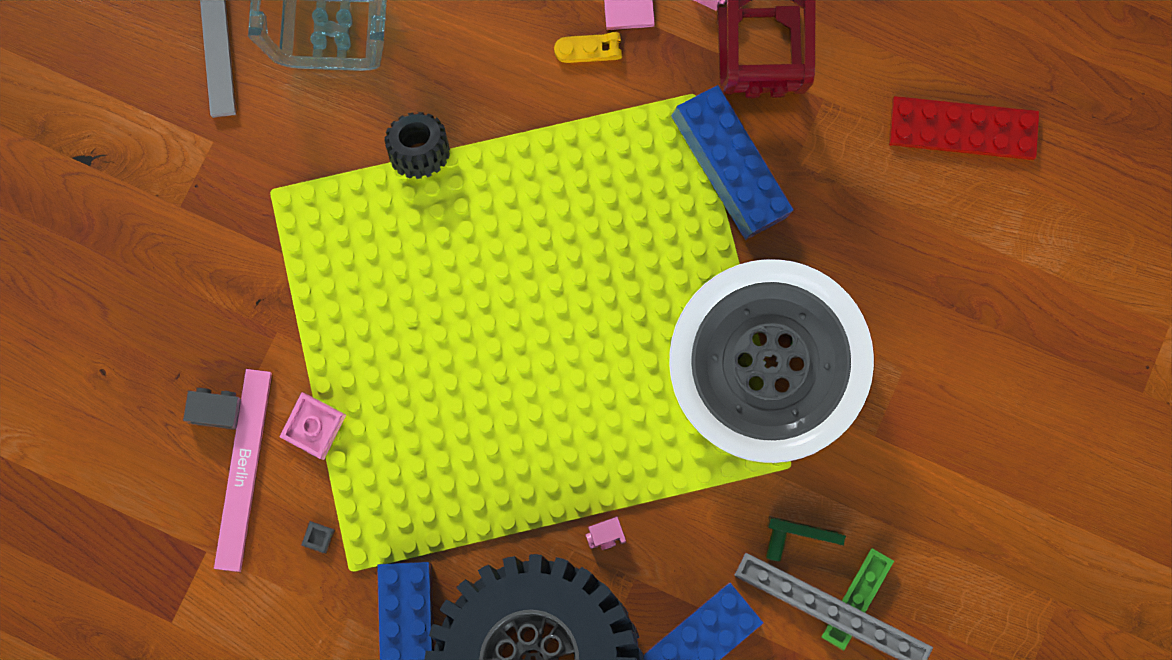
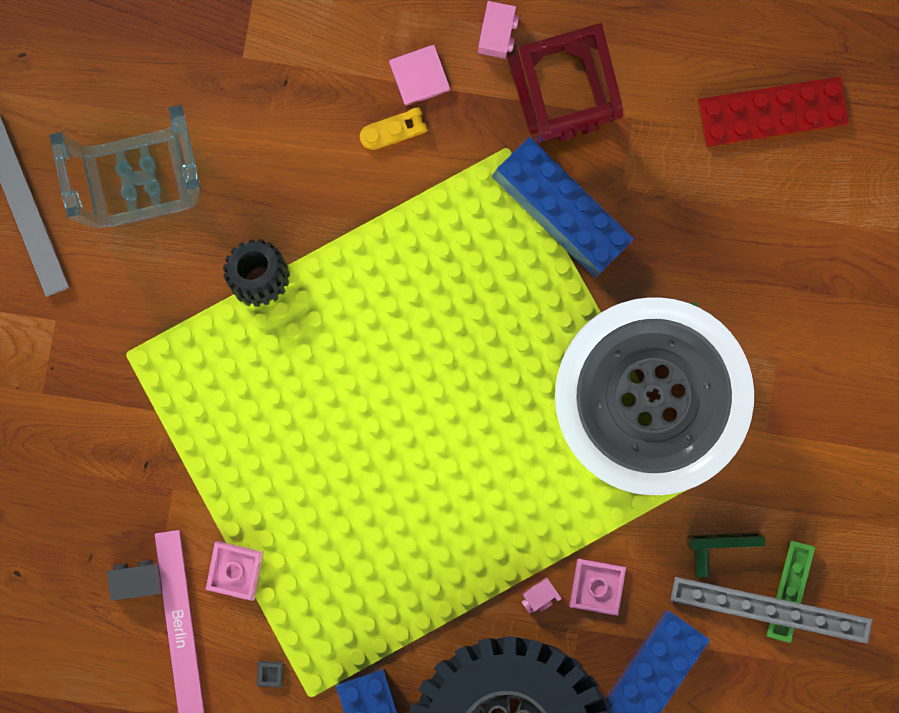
camera: 20 degrees left, 5 degrees up
none -> bright pink tile [569,559,626,616]

